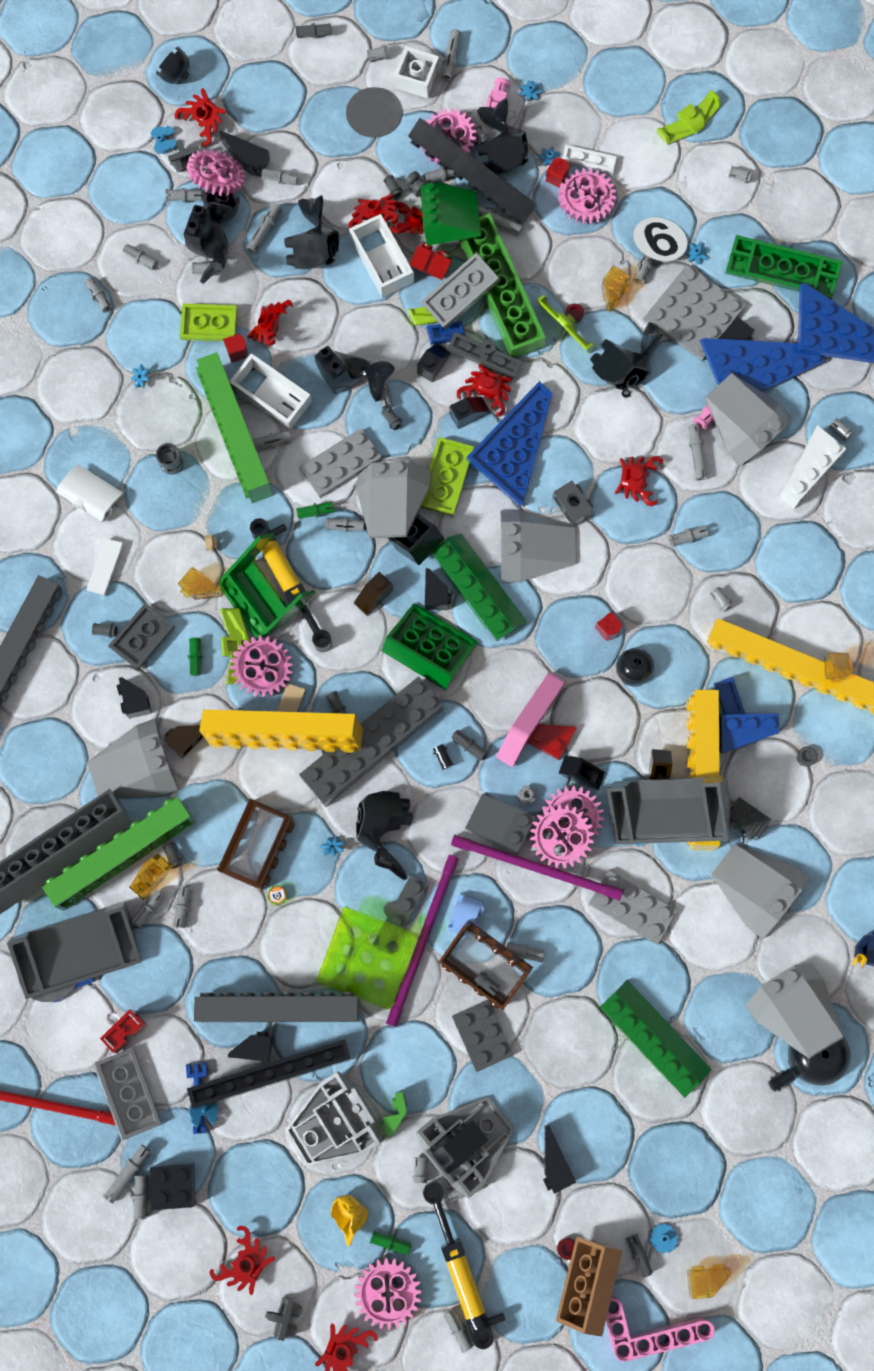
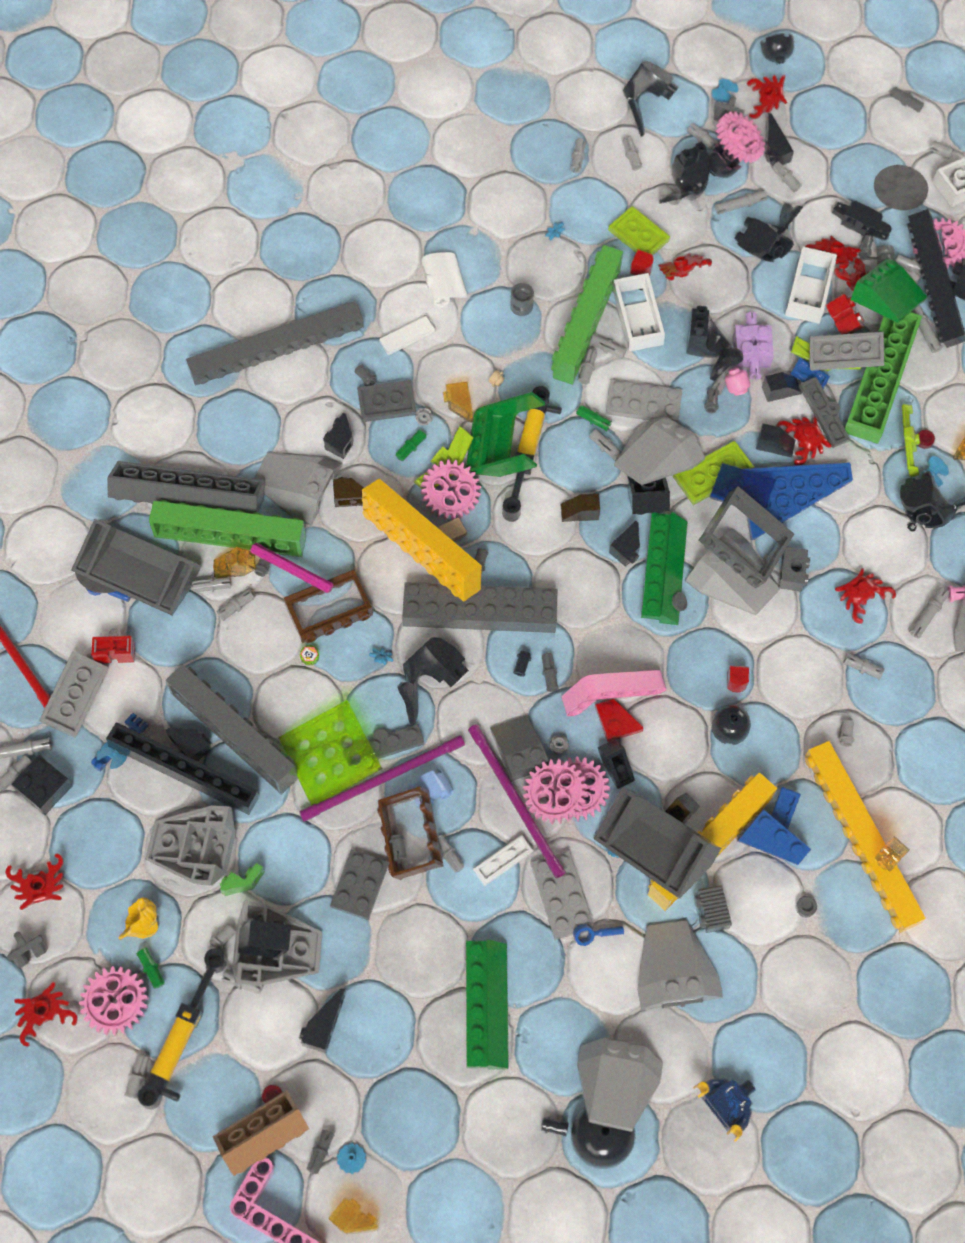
camera: 40 degrees right, 10 degrees down
green slope [381,603,478,690] -> none
none -> dark pink axle [250,543,333,593]
none -> light grey plate [415,408,433,426]
none -> white tile [473,835,534,886]
none -> blue piece [573,924,624,946]
none -> light grey axle [578,349,597,385]
none -> black hips [623,60,679,137]
none -> dark grey piece [672,592,687,612]
none -> dark grey window [698,486,794,588]
none -> clear blue tile [710,463,776,509]
none -> bright pink head [724,367,751,396]
none -> lavender brick [733,312,774,380]
none -> black hinge [832,201,892,241]
none -> dark azure piece [921,456,949,487]

